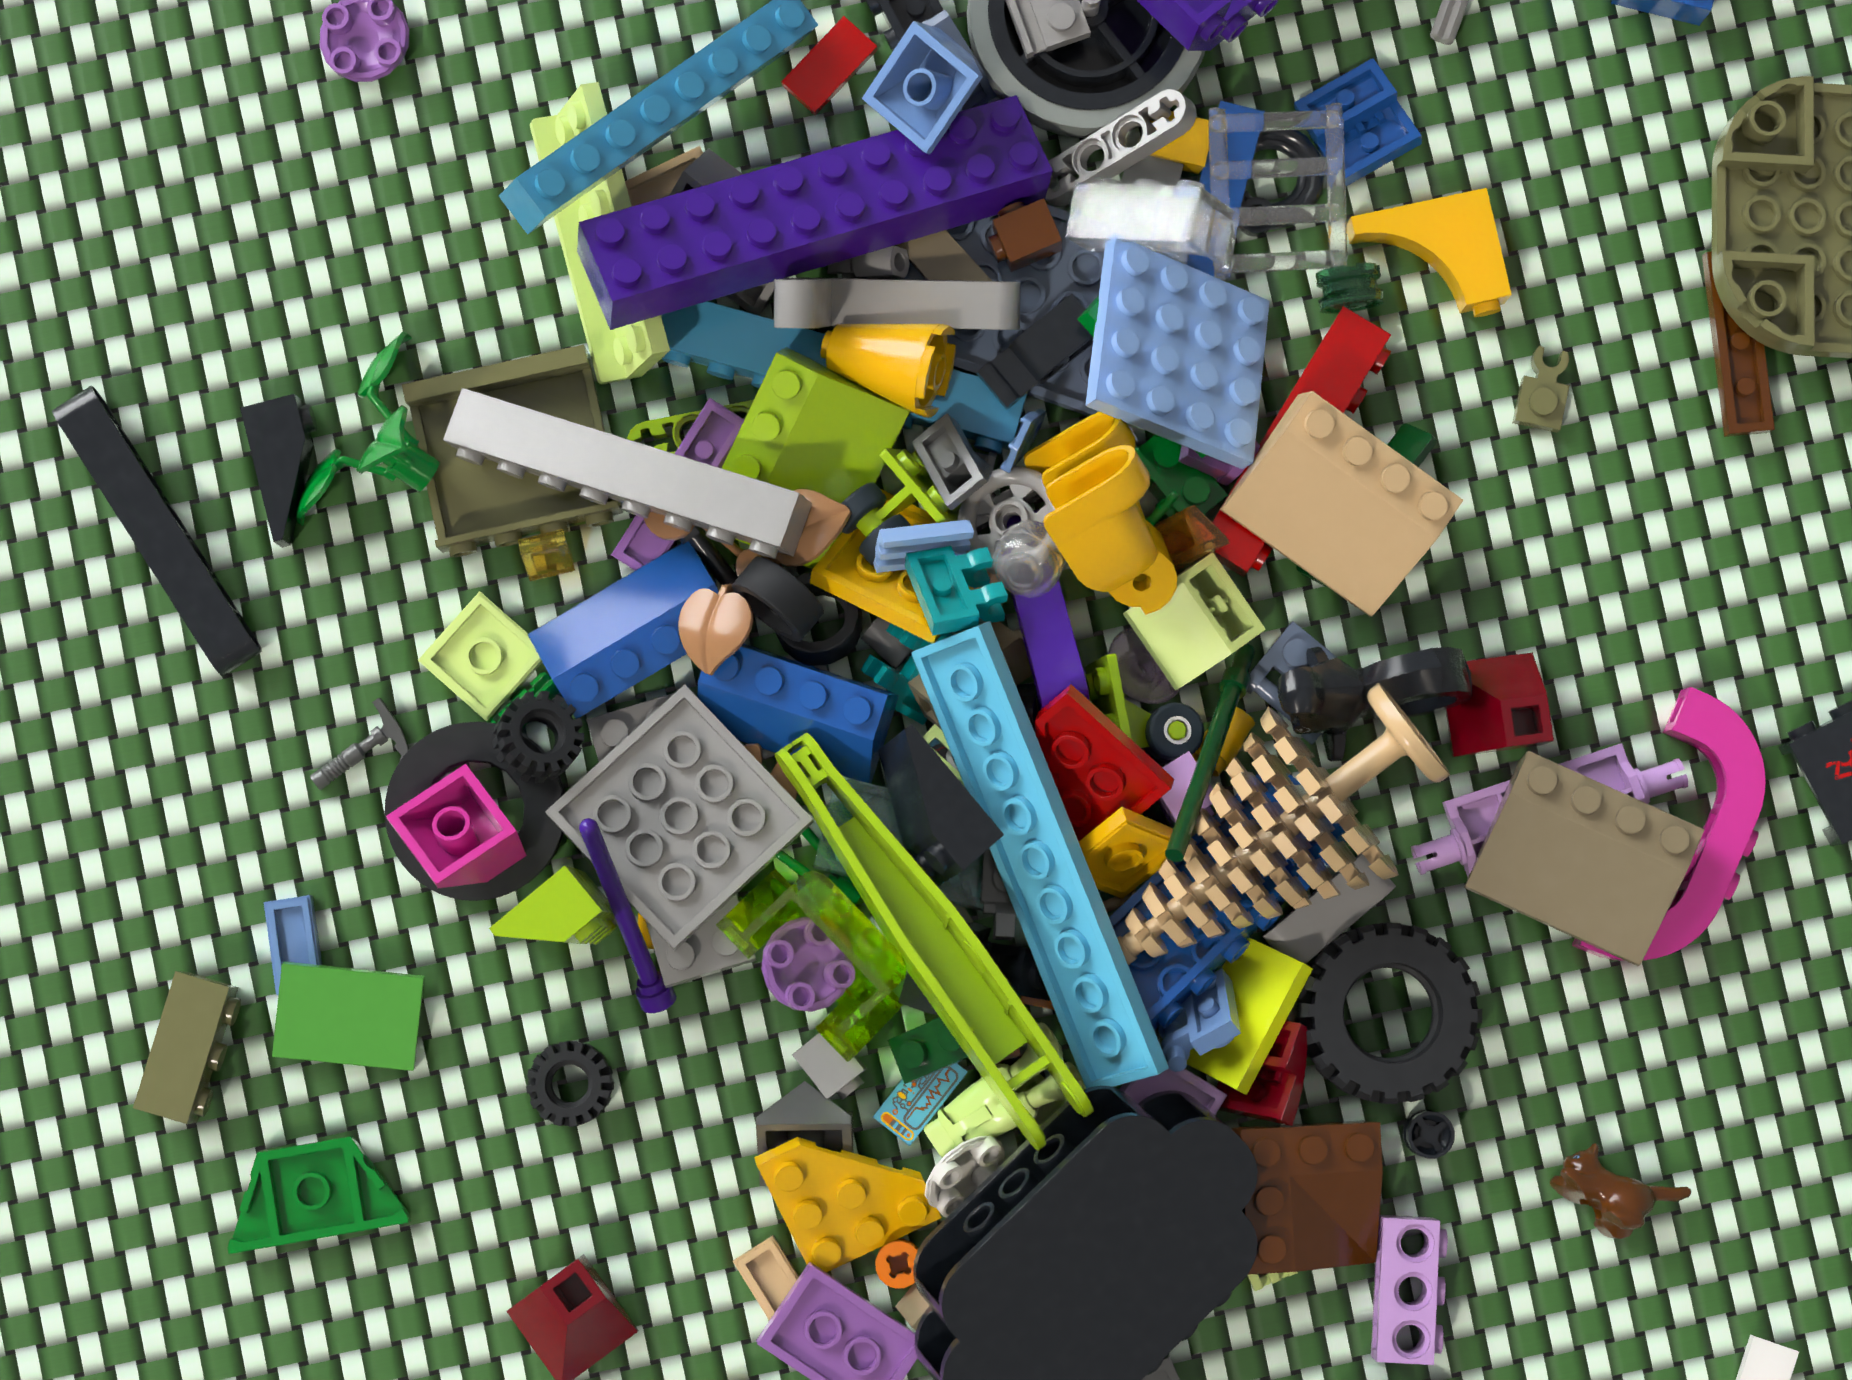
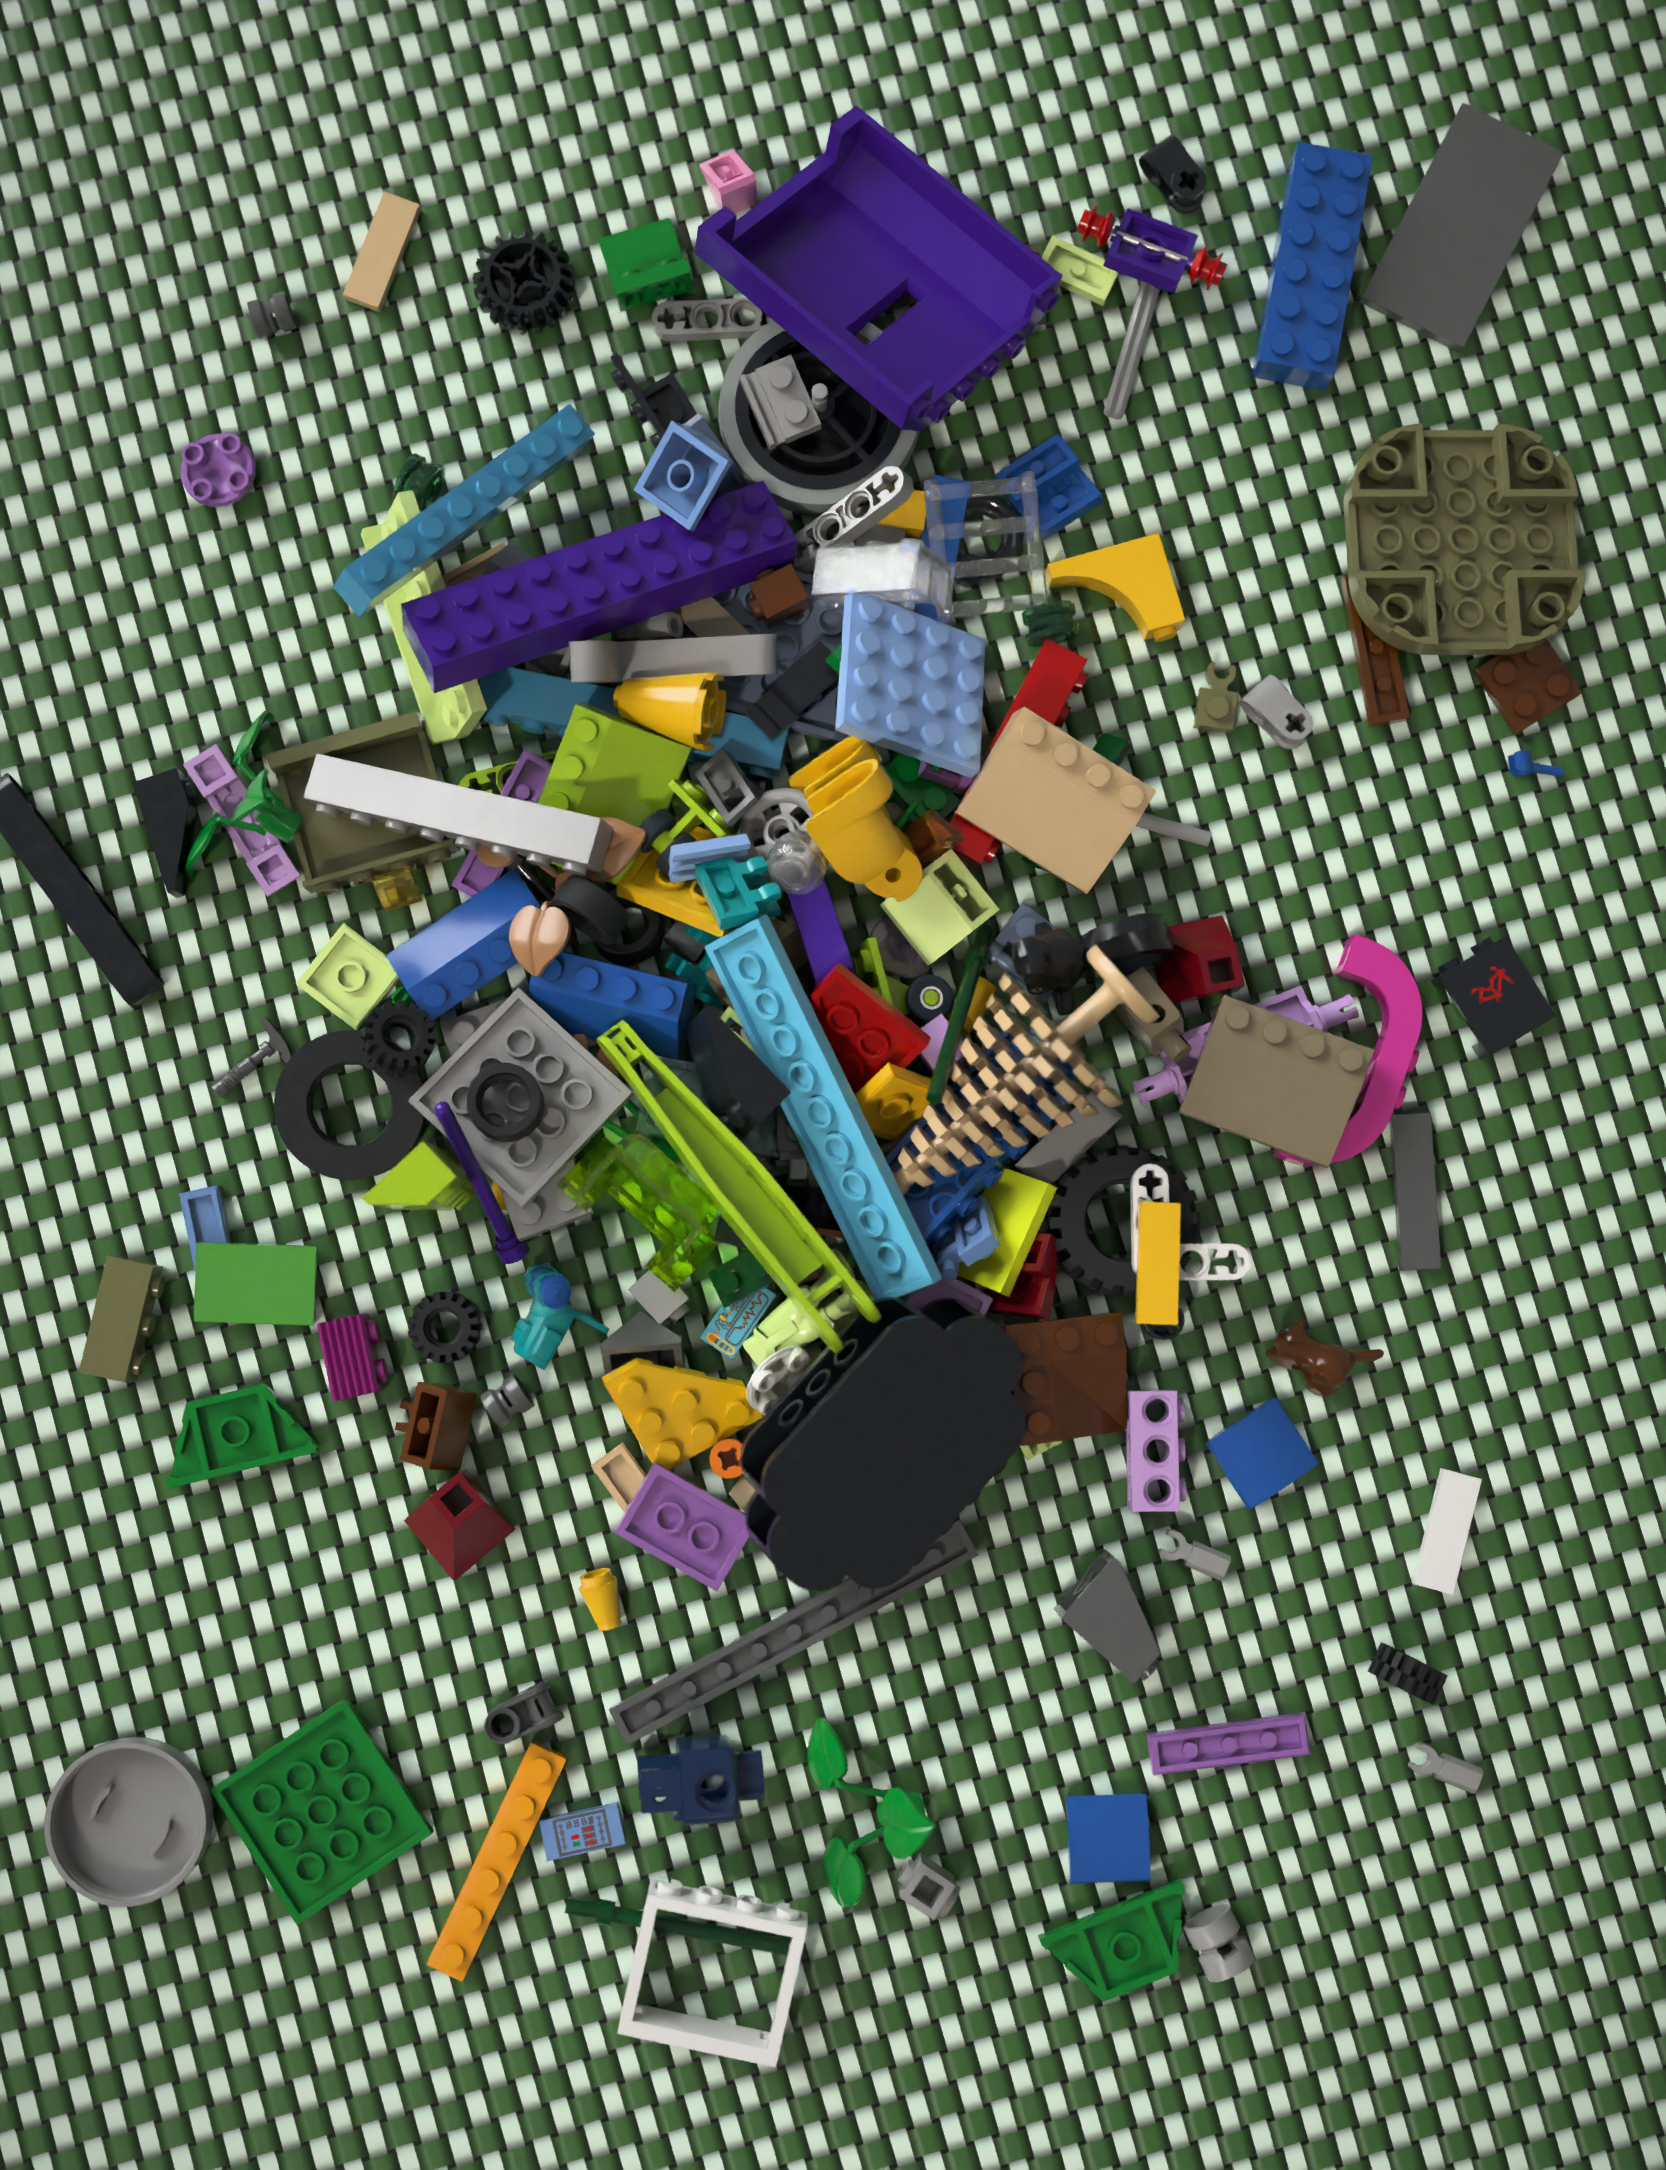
camera: 10 degrees left, 0 degrees up
dark pink slope [386,764,527,888] -> none
medium lavender dish [761,917,856,1012] -> none
red tile [781,16,878,116] -> none
medium blue piece [1001,408,1046,473] -> none
none -> lavender slope [183,744,301,897]
none -> magenta brick [317,1313,389,1402]
none -> clear green wheel [392,453,445,512]
none -> reddish brown brick [395,1382,478,1471]
none -> black tyre [466,1063,545,1142]
none -> dark grey wheel [480,1374,535,1428]
none -> teal piece [511,1263,610,1370]
none -> dark tan torso [1115,966,1192,1062]
none -> white beam [1130,1164,1251,1280]
none -> light grey bar [1136,813,1212,847]
none -> yellow tile [1136,1202,1181,1325]
none -> blue slope [1205,1397,1319,1509]
none -> light grey piece [1240,675,1313,750]
none -> dark grey tile [1389,1113,1441,1271]

